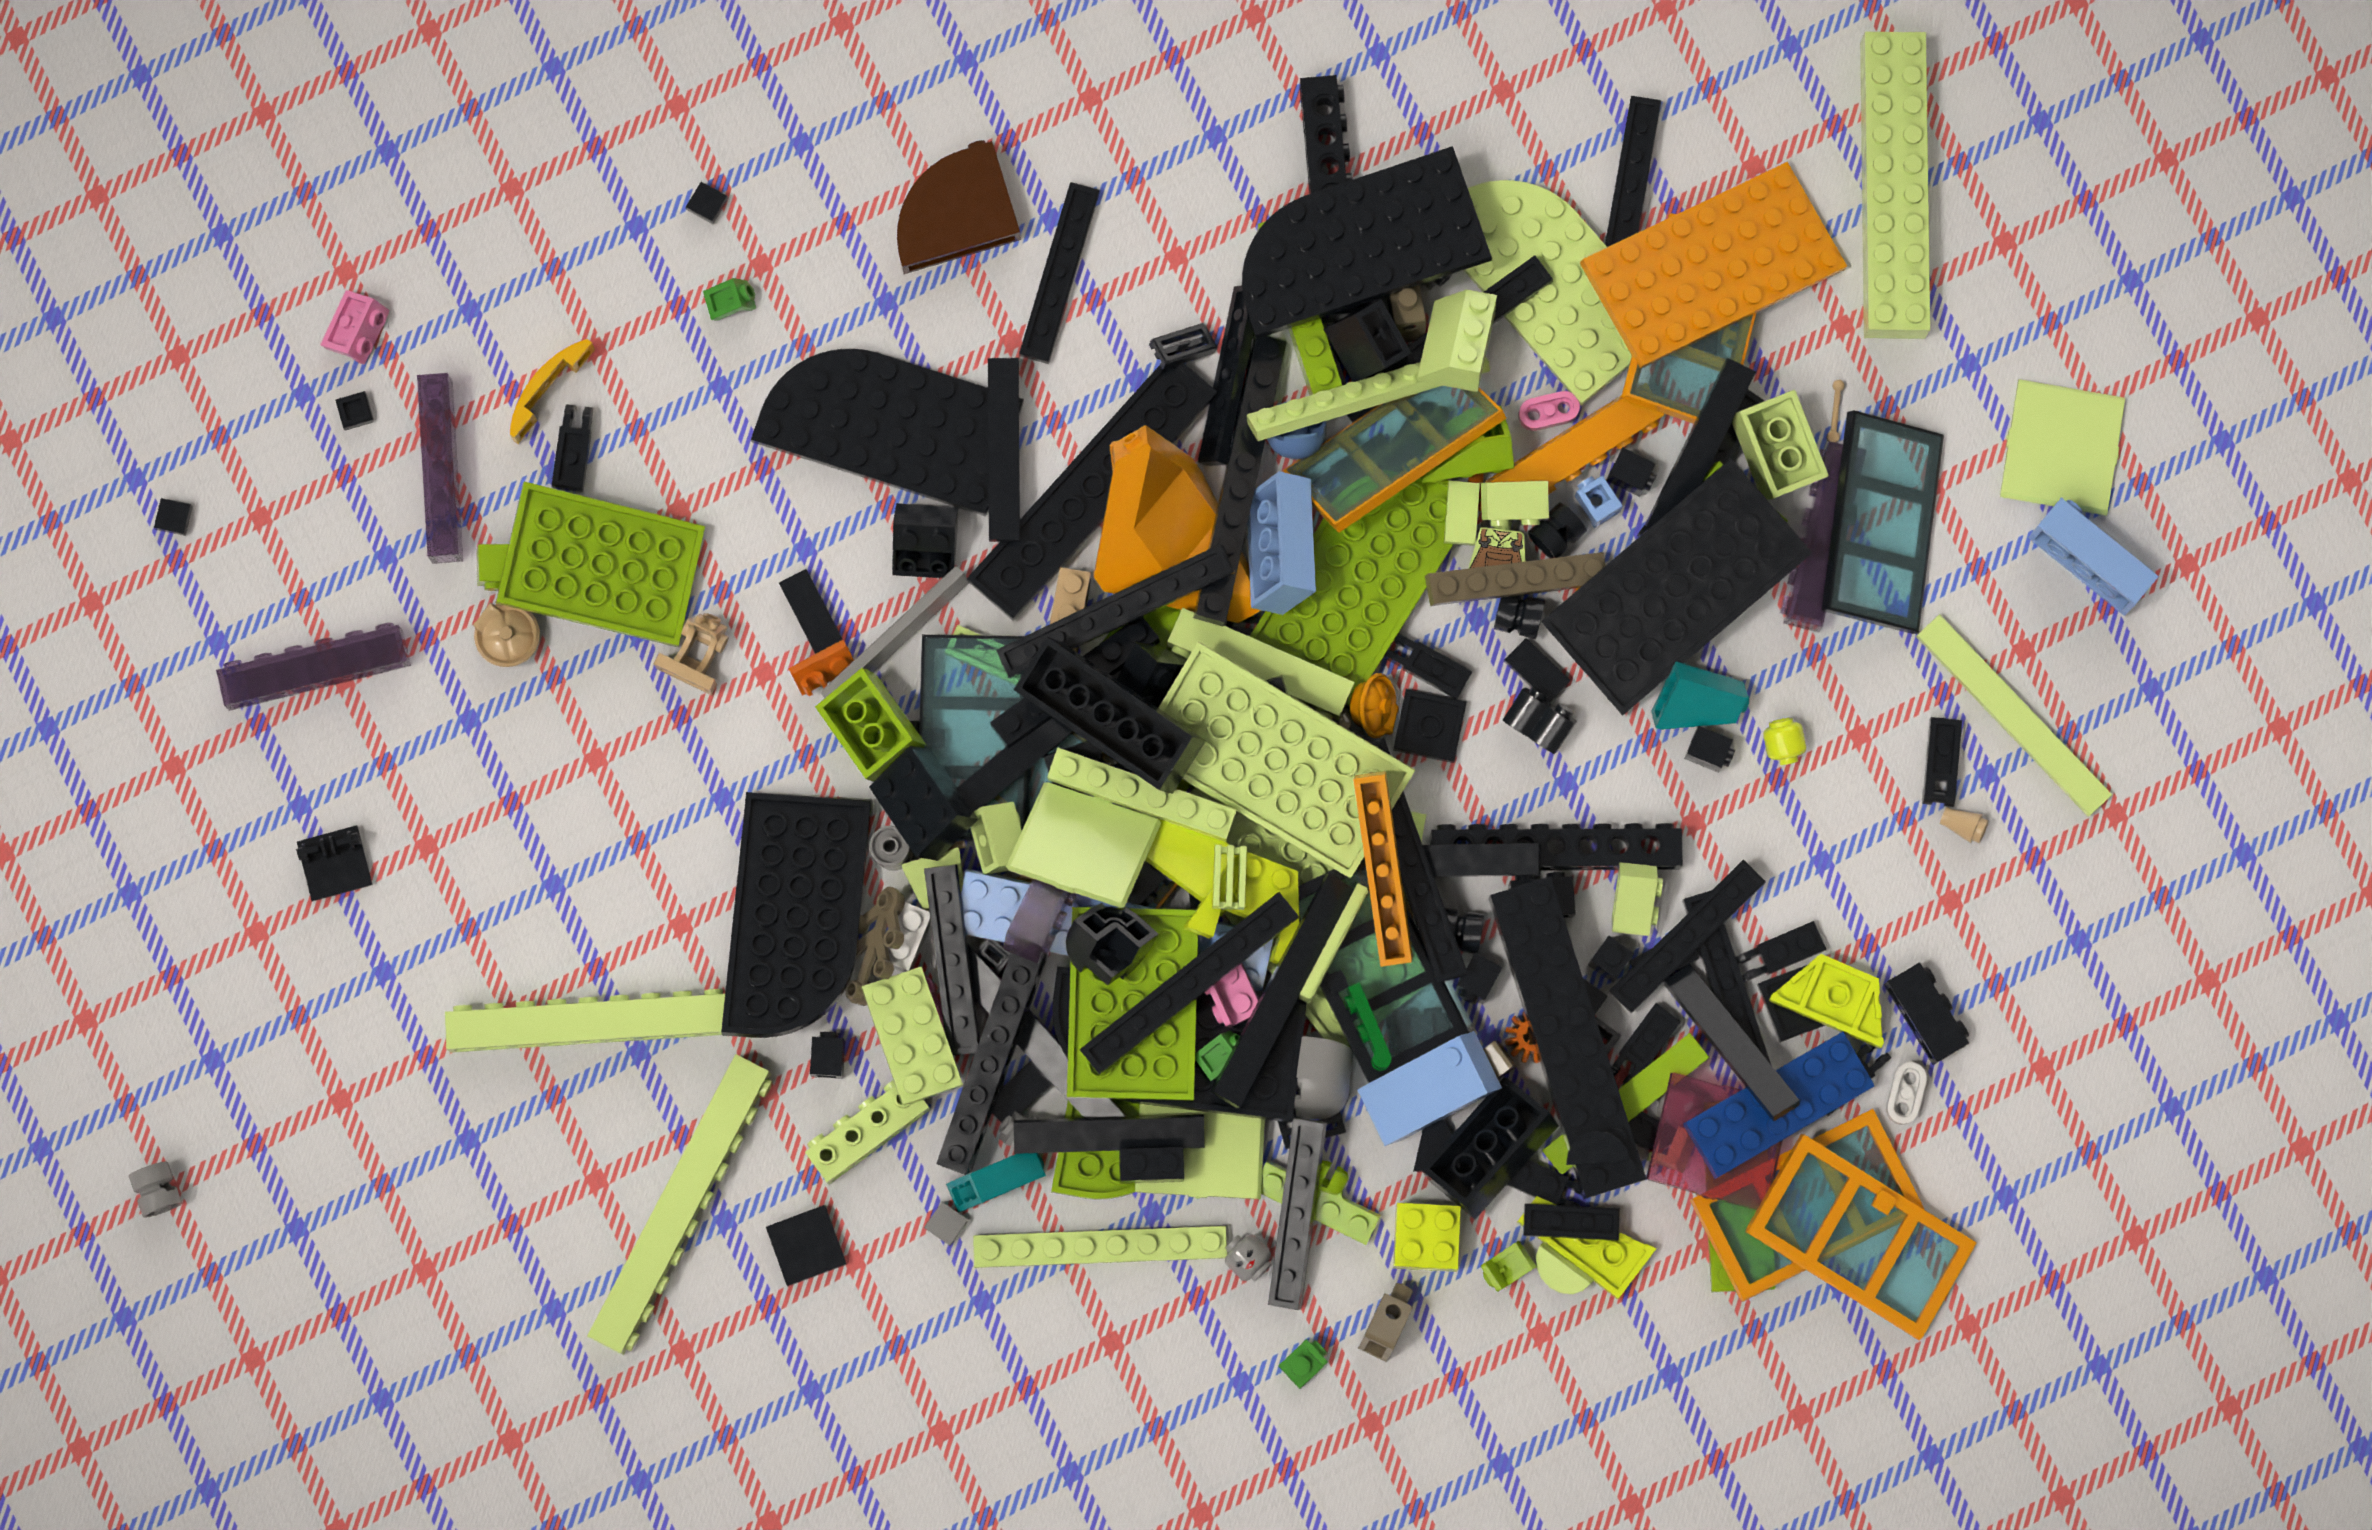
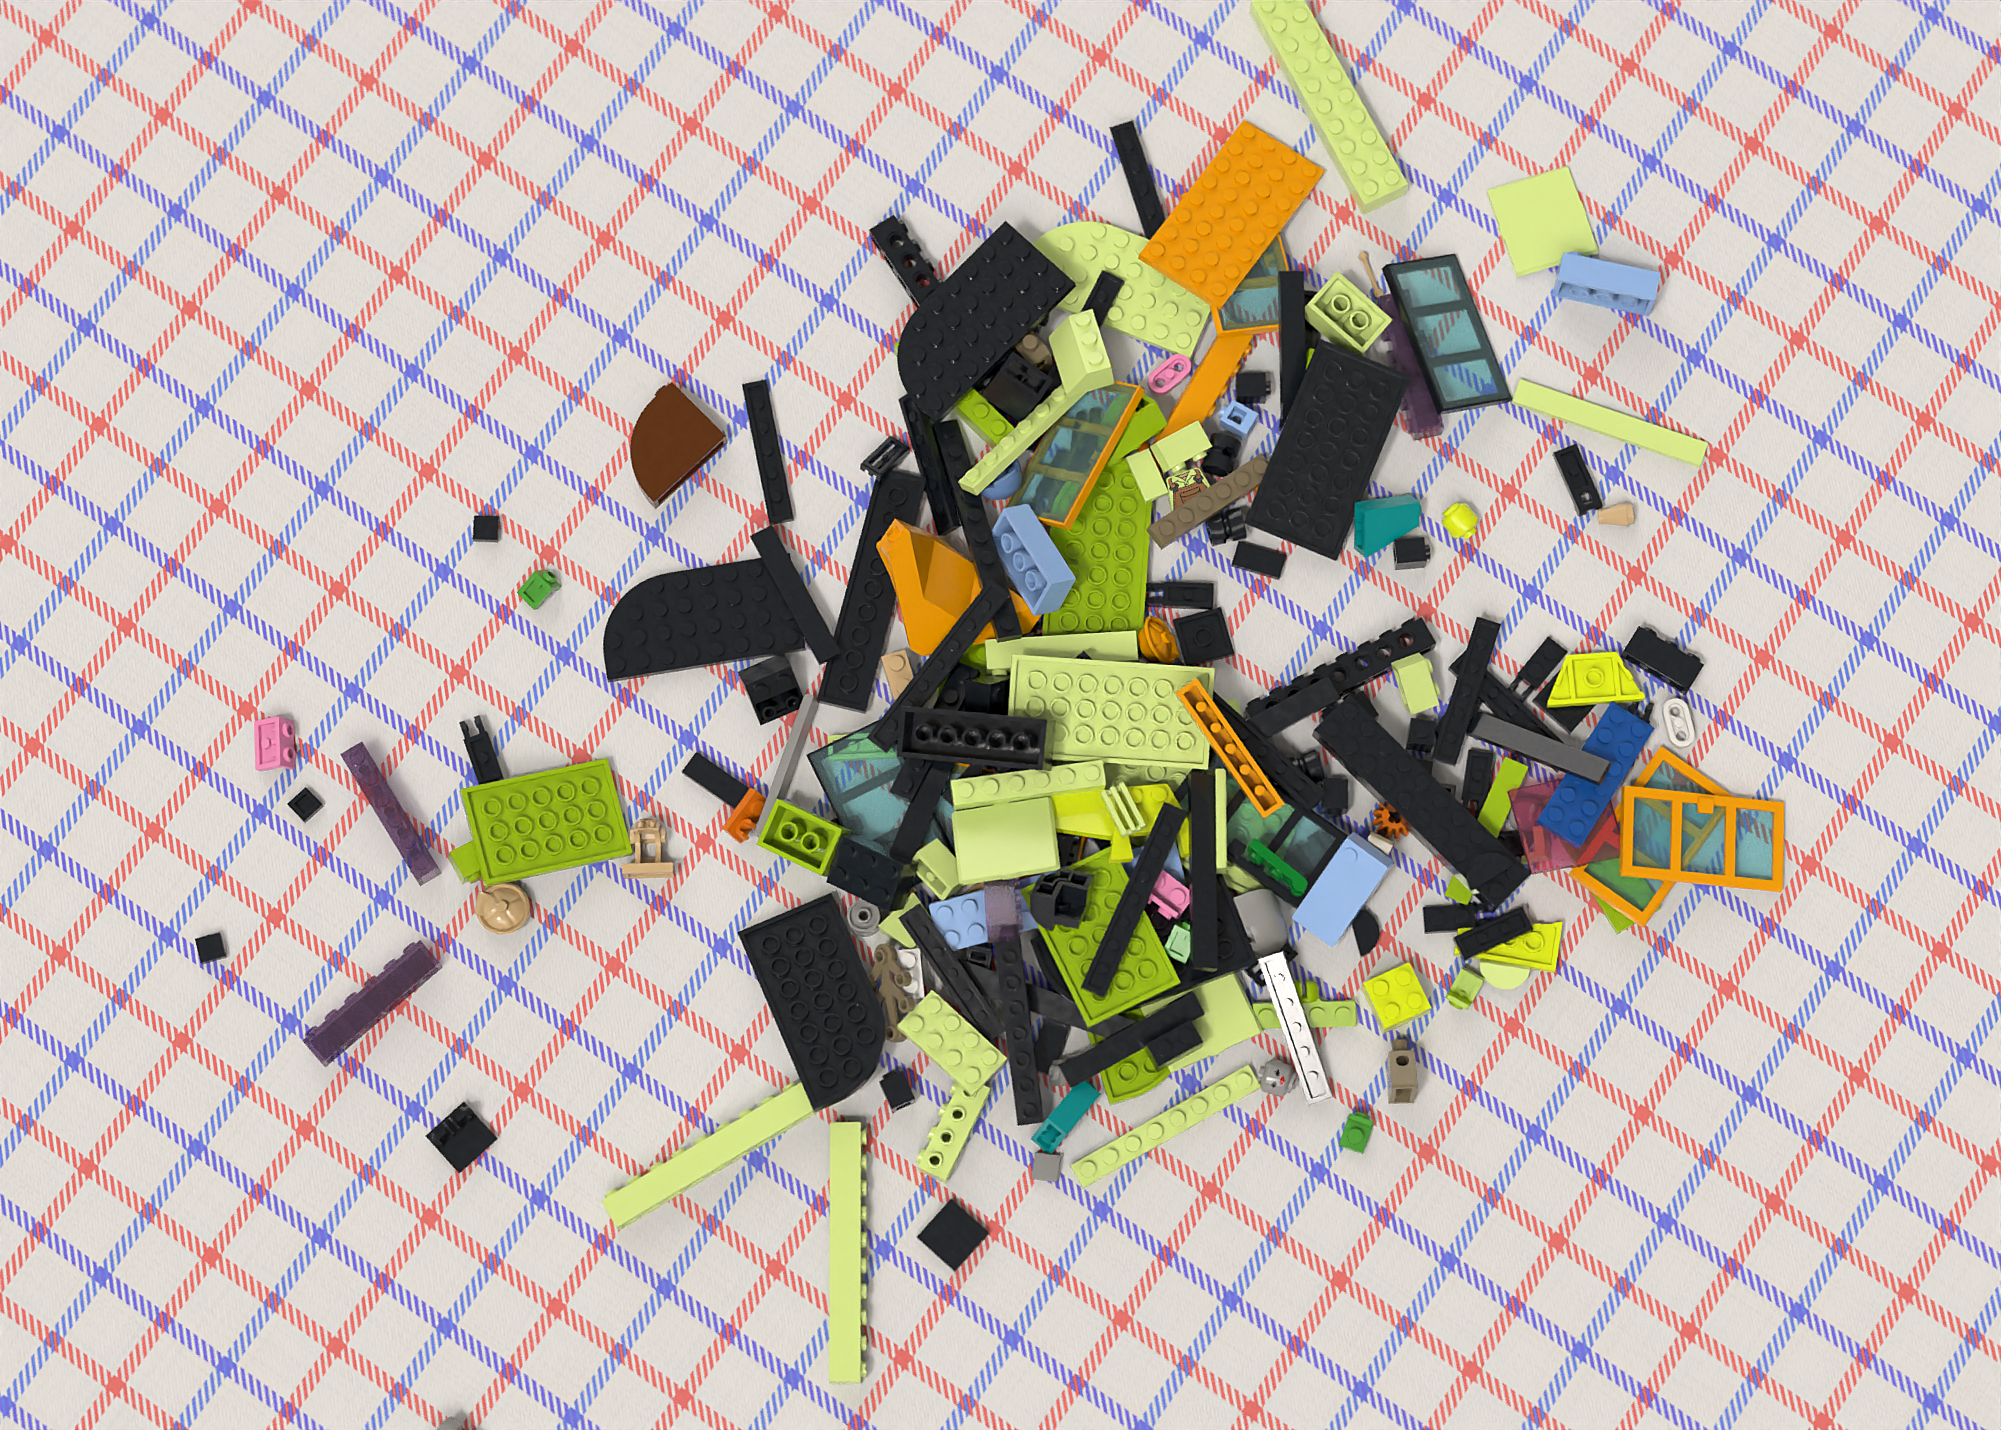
camera: 25 degrees left, 5 degrees down
yellow slope [510,339,595,444] -> none
black brick [1421,1077,1559,1219] -> none
black brick [1503,686,1577,754] -> none

